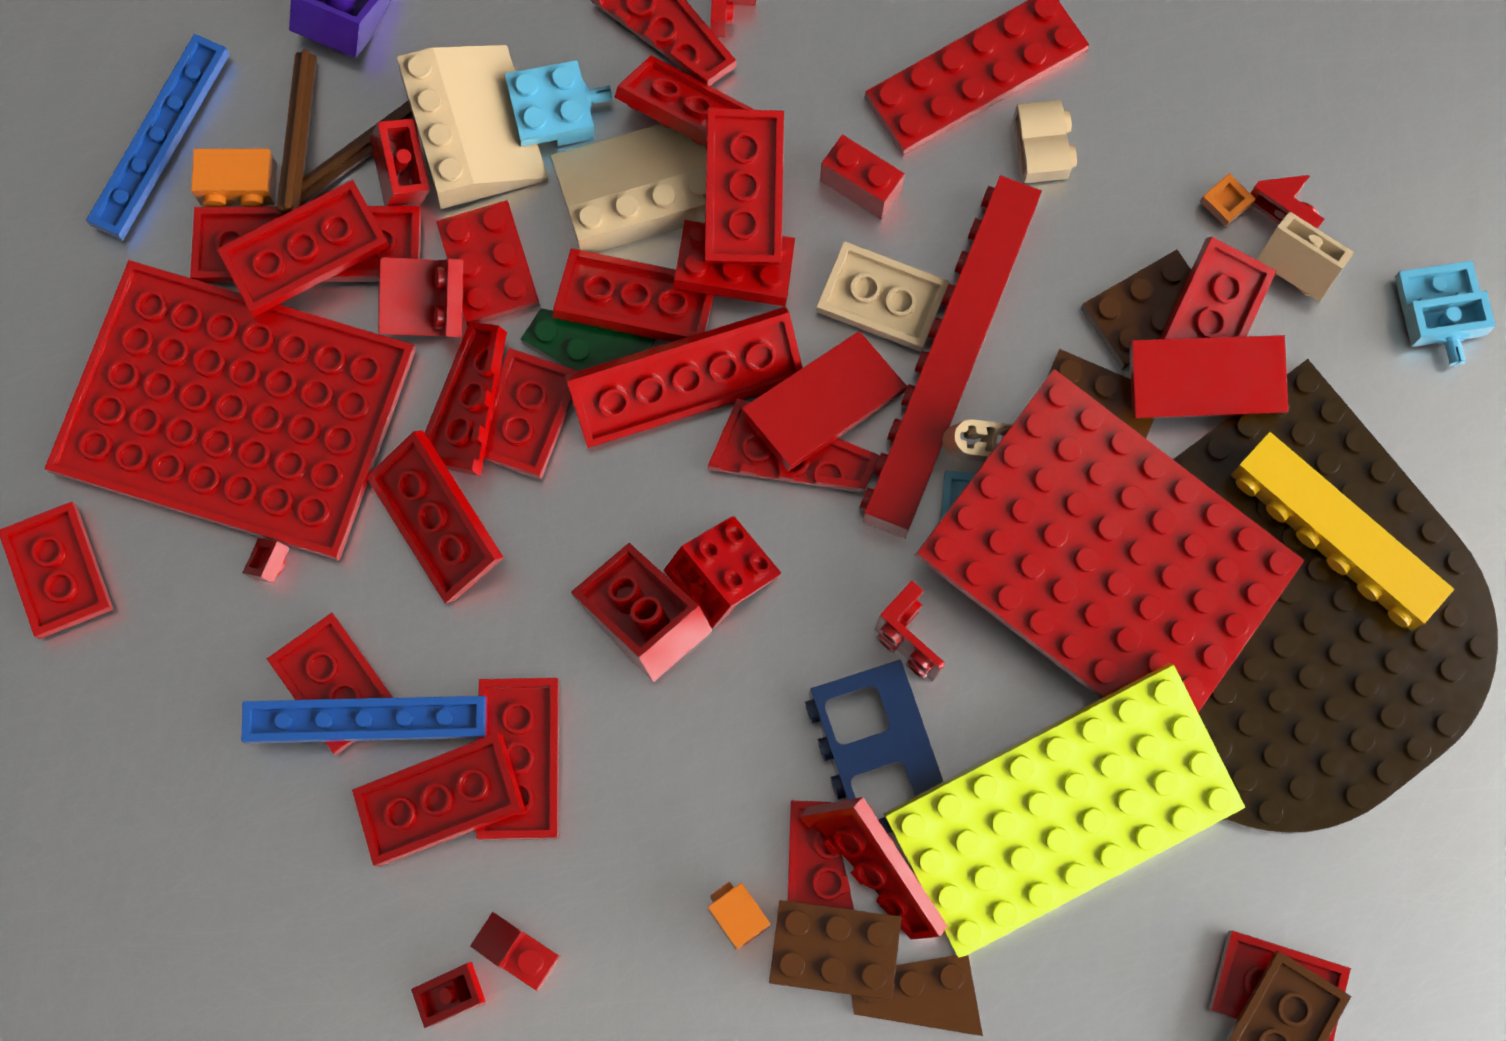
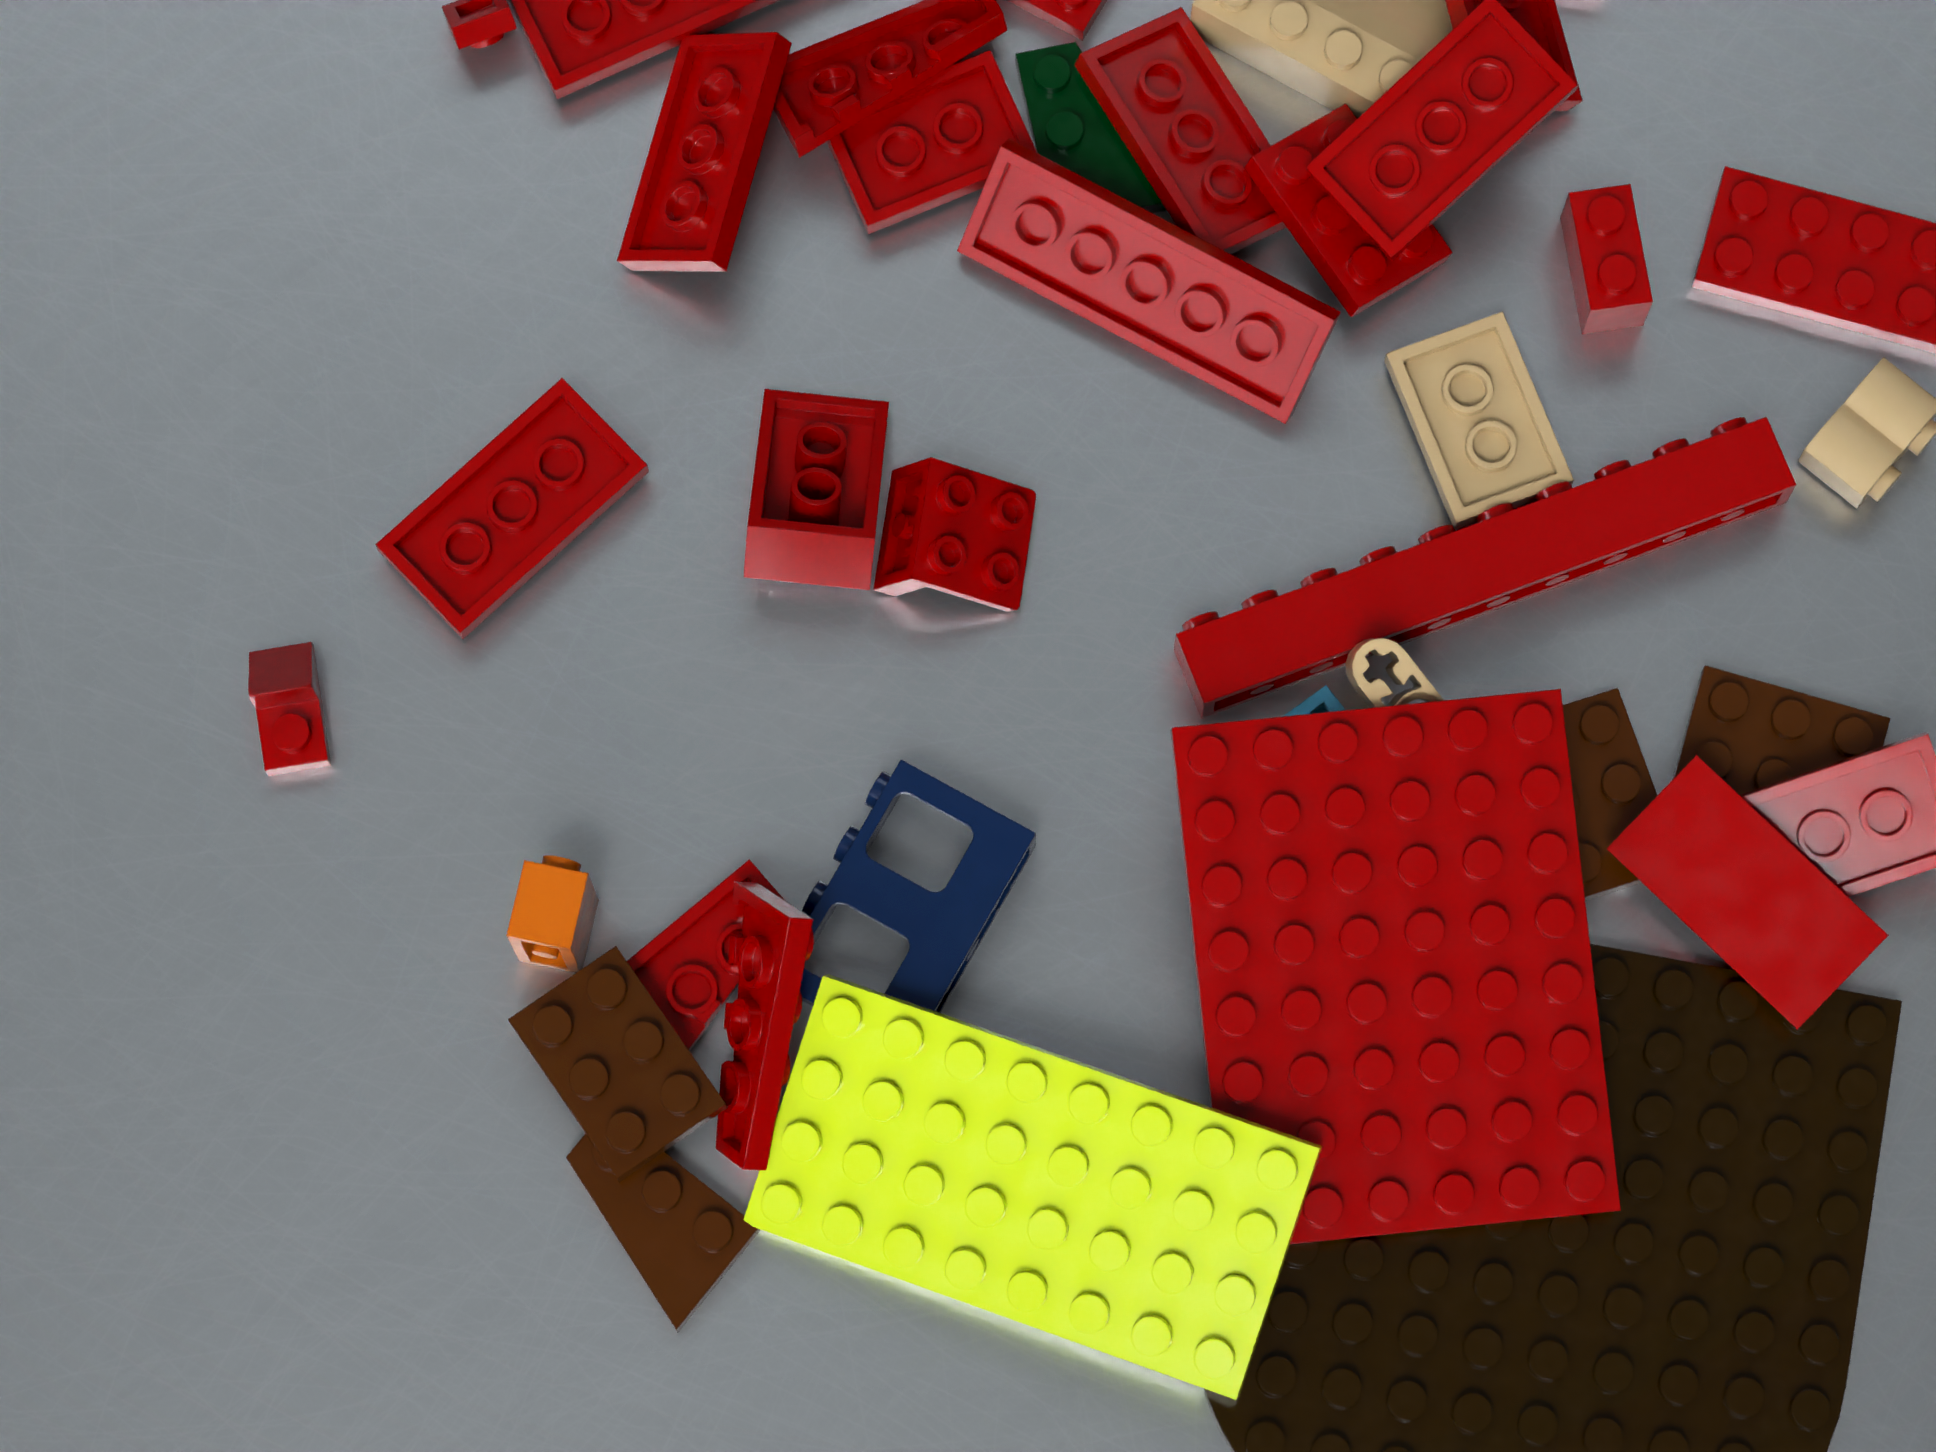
camera: 50 degrees right, 0 degrees up
blue plate [241,696,486,744] -> none
red plate [266,612,394,755] -> none
red plate [352,733,526,867] -> none
red slope [411,962,486,1028] -> none
red wing [707,398,879,493] -> none
red tile [740,331,907,471] -> none
red bracket [874,580,945,681] -> none
yellow brick [1231,432,1454,631] -> none

